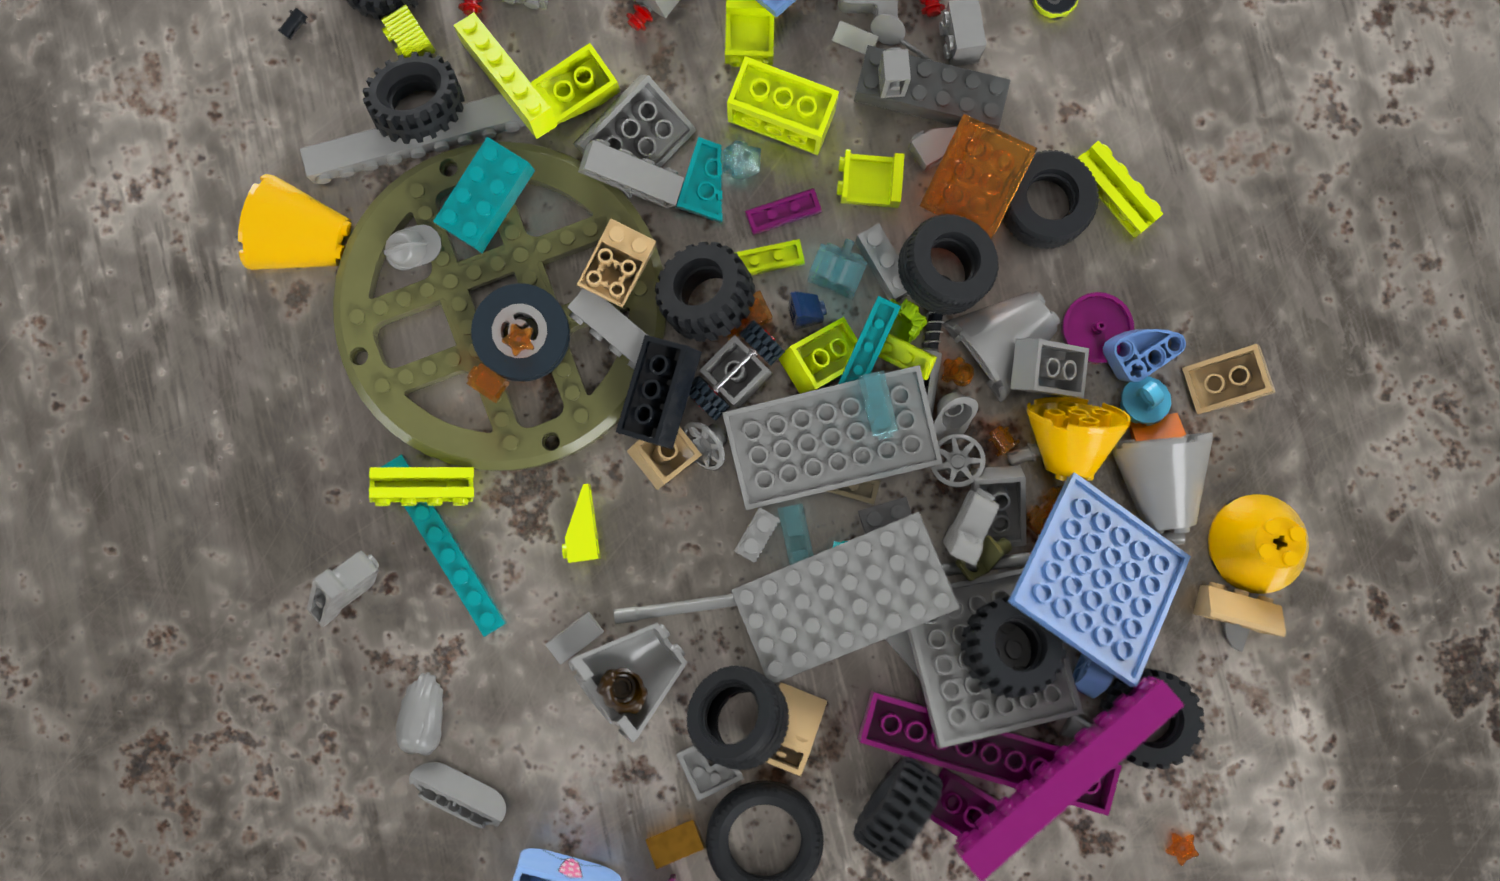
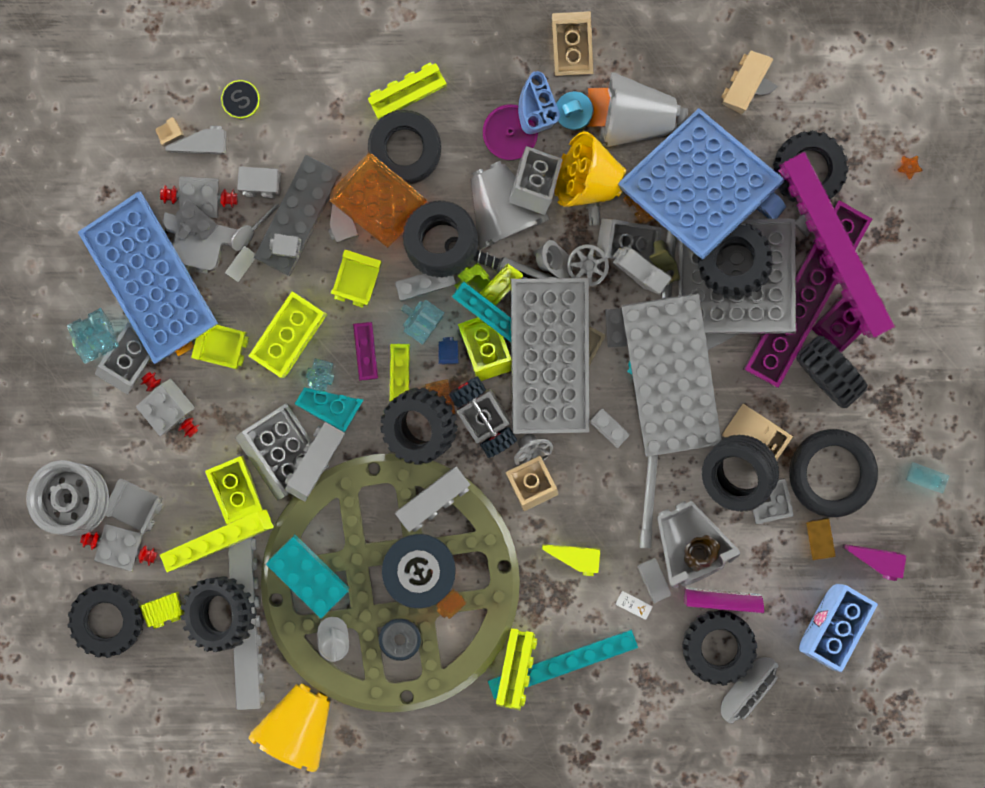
camera: 75 degrees left, 5 degrees up
black pin [278,8,308,41] -> none
light grey brick [307,551,379,628] -> none
light grey hair [396,672,443,756] -> none
clear orange plate [502,324,534,357] -> none
tan slope [577,219,656,308] -> none
black slope [616,335,702,450] -> none
clear light blue brick [777,503,814,566] -> none
clear light blue brick [857,370,898,440] -> none
clear orange brick [942,357,974,387] -> none
clear orange brick [988,425,1020,457] -> none
yellow cone [1208,494,1309,594] -> none
none -> dark grey wheel [379,618,421,661]
none -> white sticker [616,591,653,620]
none -> black tyre [682,610,758,686]
none -> magenta slope [683,587,764,613]

